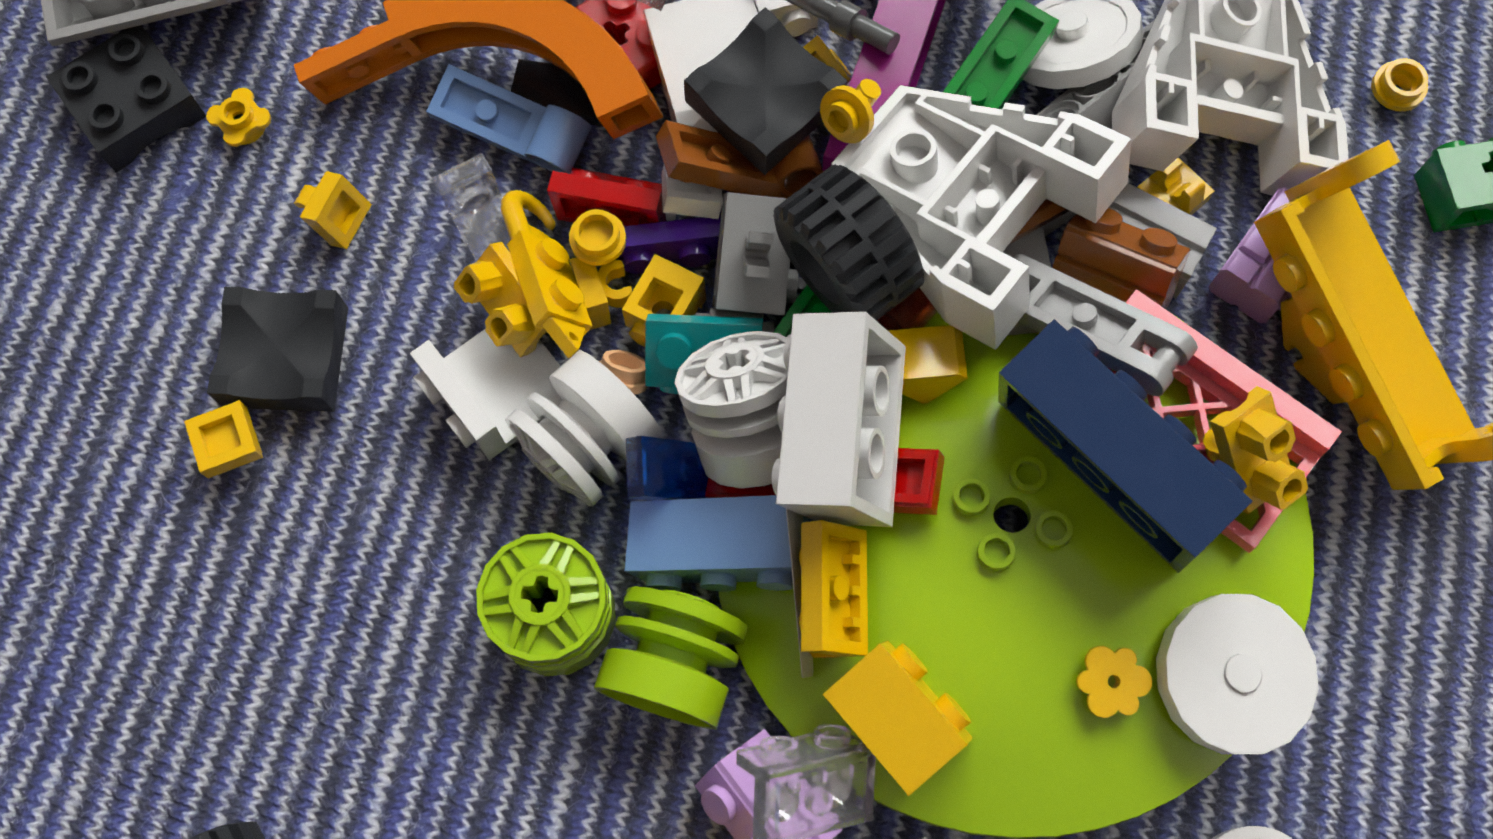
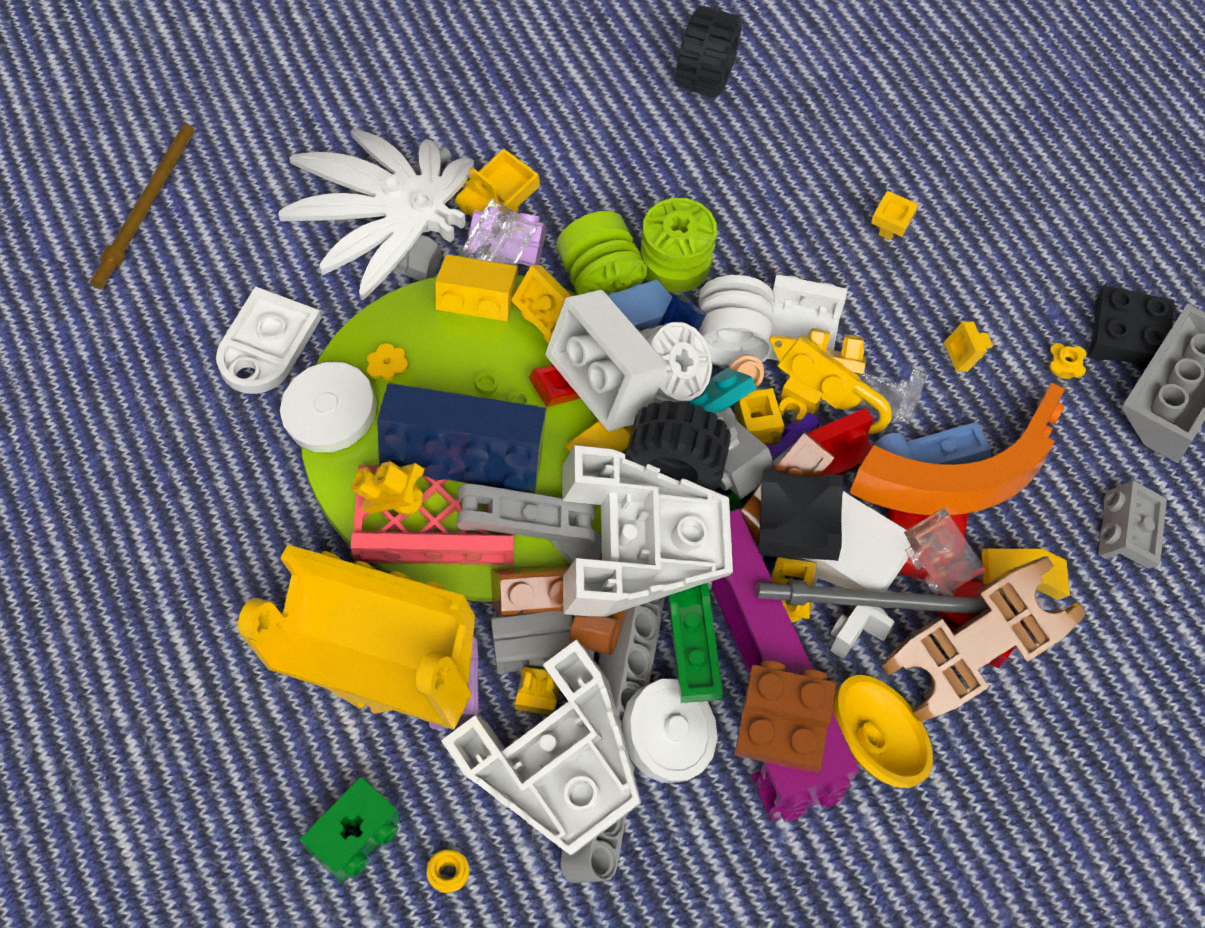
camera: 135 degrees right, 10 degrees down
black brick [207,287,348,412] -> none
yellow plate [569,209,626,266] -> none
yellow plate [820,79,881,143] -> none

